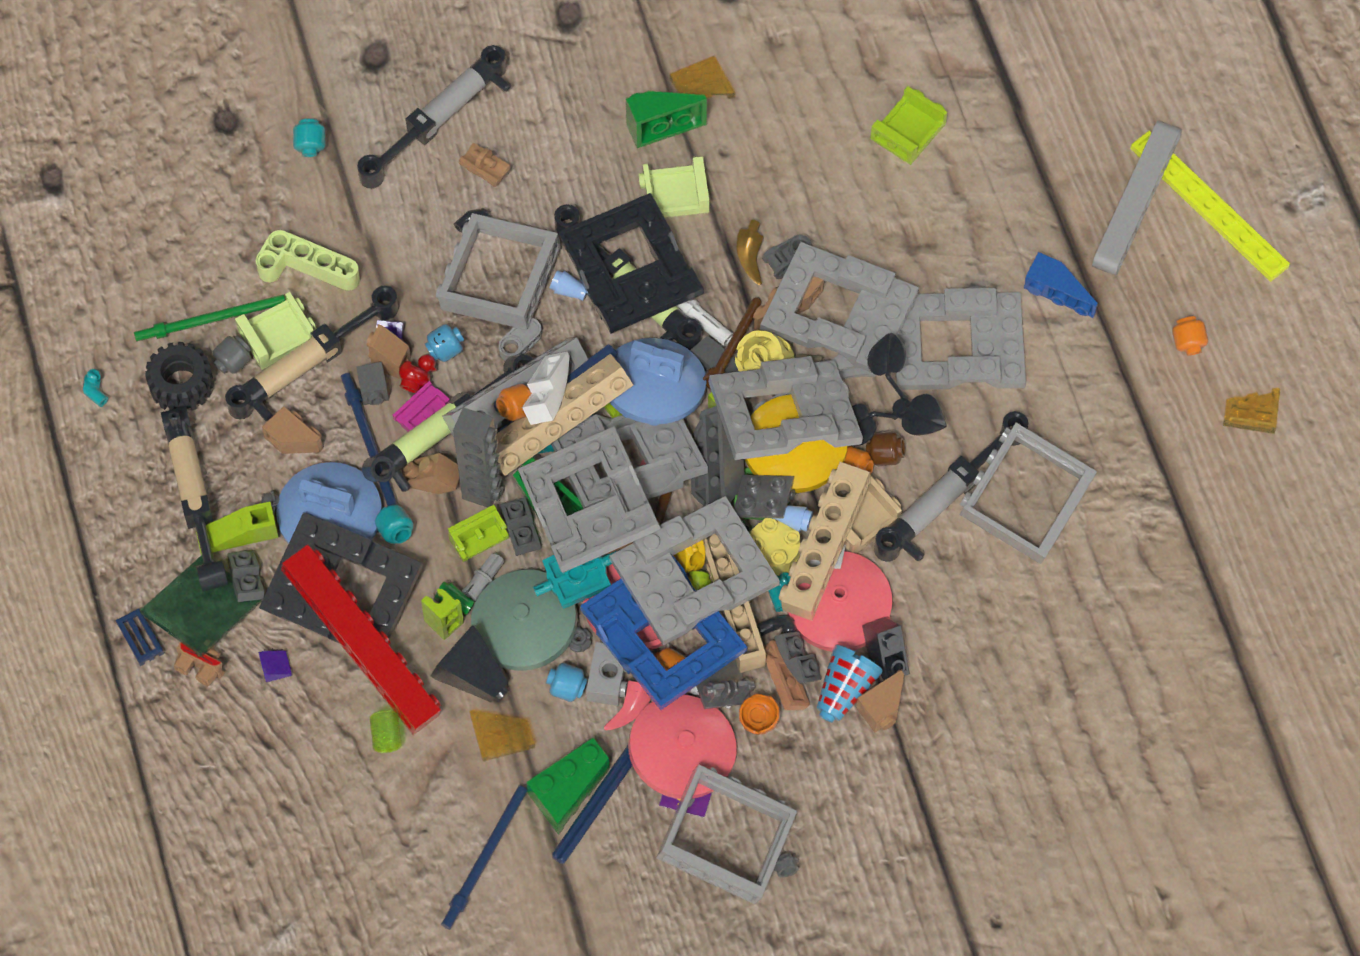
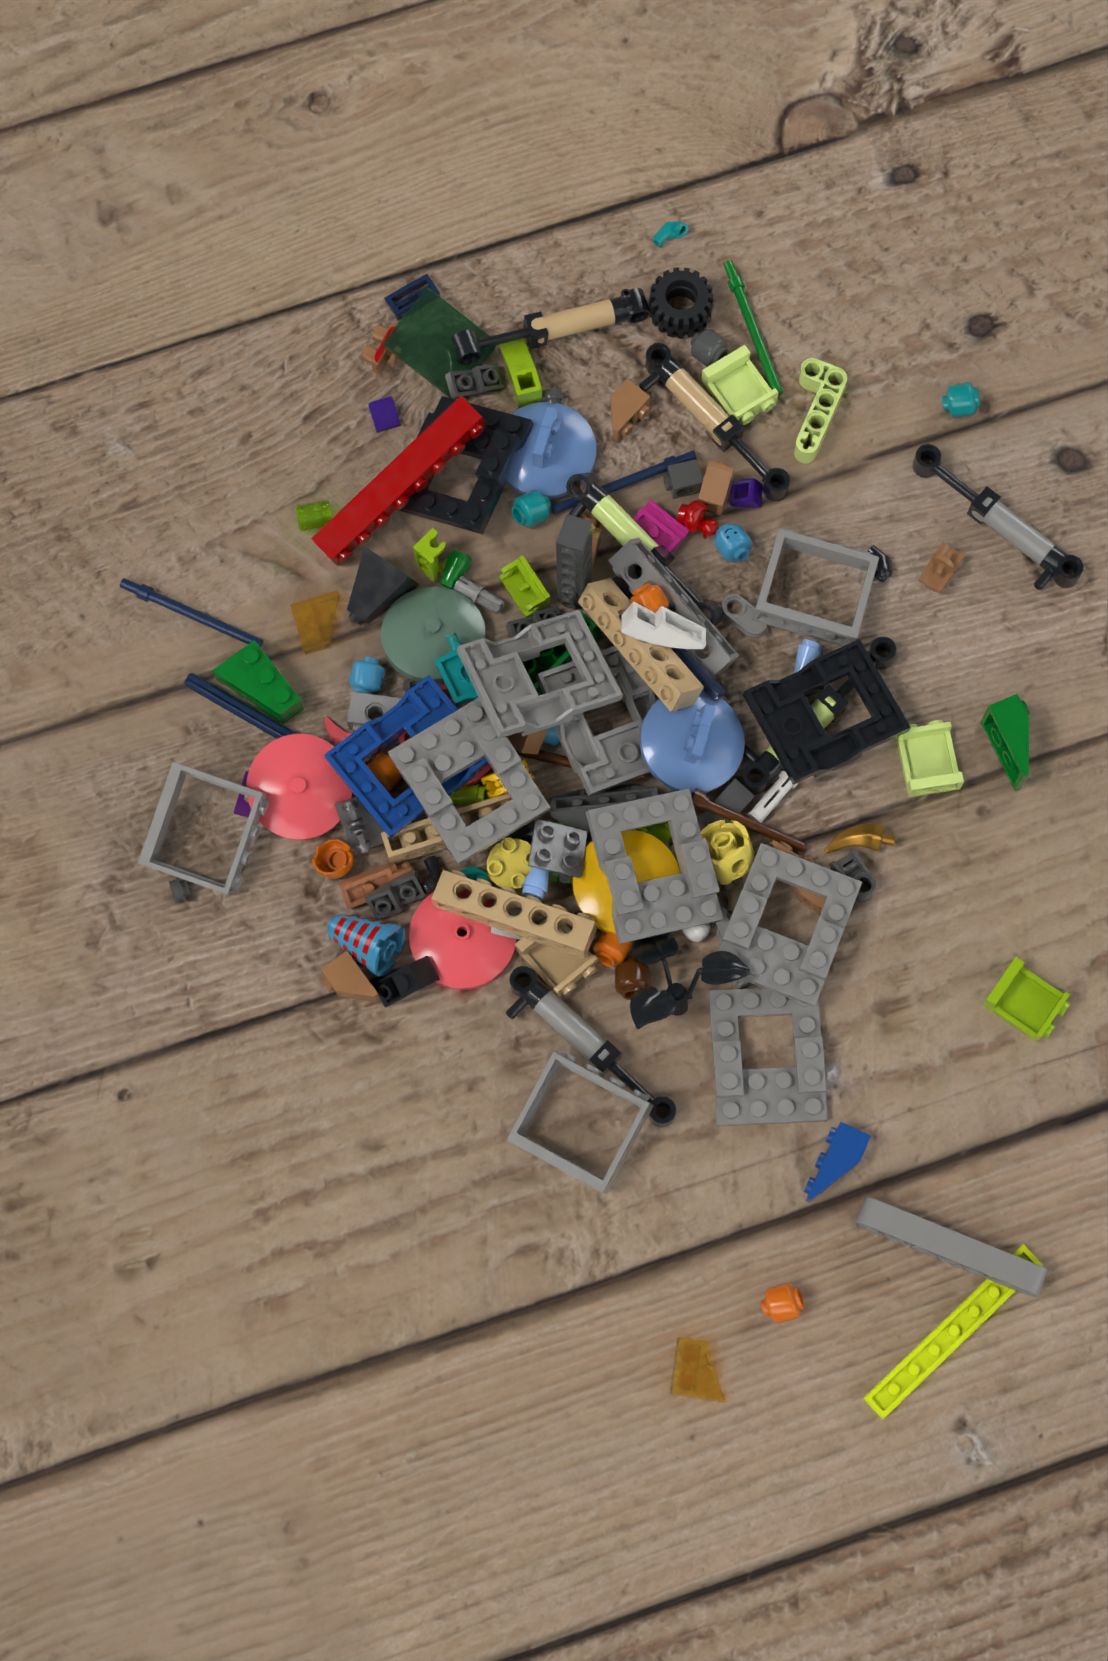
camera: 90 degrees right, 10 degrees up
clear yellow wing [670,56,735,99] -> none

